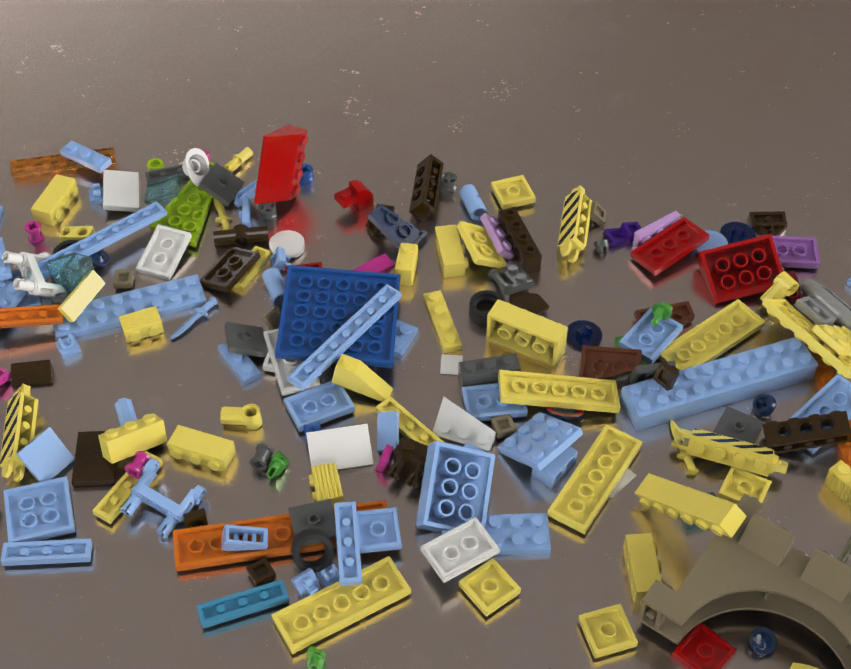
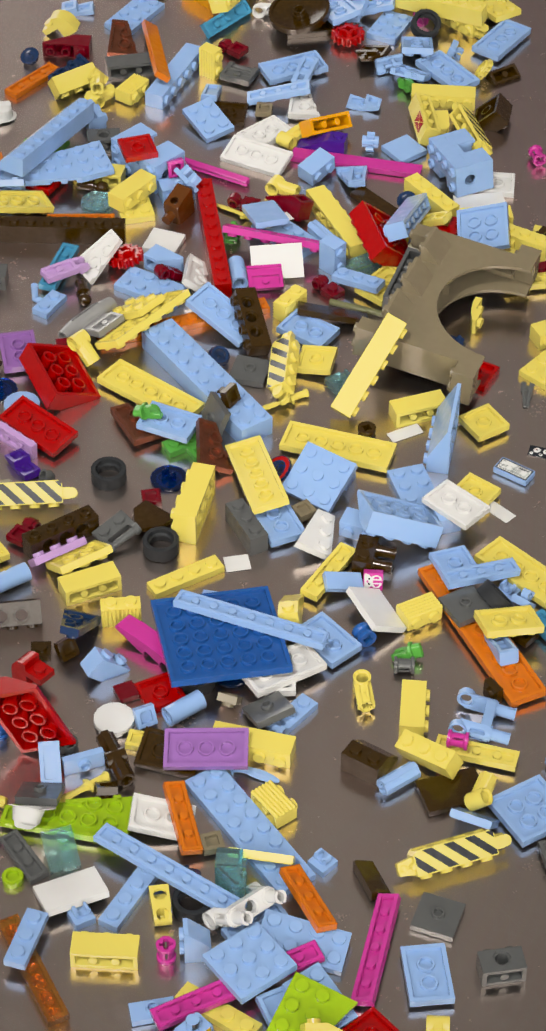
camera: 105 degrees left, 5 degrees down
none -> dark red plate [6,516,41,547]
none -> light blue slope [80,646,130,682]
none -> black tyre [91,456,127,491]
none -> plate [95,781,118,798]
none -> light blue plate [98,867,158,933]
none -> dark red tile [113,680,139,704]
none -> dark red tile [141,488,162,506]
none -> orange tile [162,780,203,856]
none -> medium lavender plate [163,728,249,770]
none -> light blue slope [178,918,211,963]
none -> light yellow brick [213,720,296,769]
none -> light blue plate [276,308,340,346]
none -> dark brown tile [297,301,368,324]
none -> dark brown slope [341,739,398,787]
none -> dark brown wheel [358,421,376,439]
none -> white sticker [387,423,424,443]
none -> light blue slope [423,383,461,474]
none -> light yellow piece [464,771,497,812]
none -> light yellow plate [474,605,545,639]
none -> white sticker [489,501,516,523]
none -> tile [493,457,535,487]

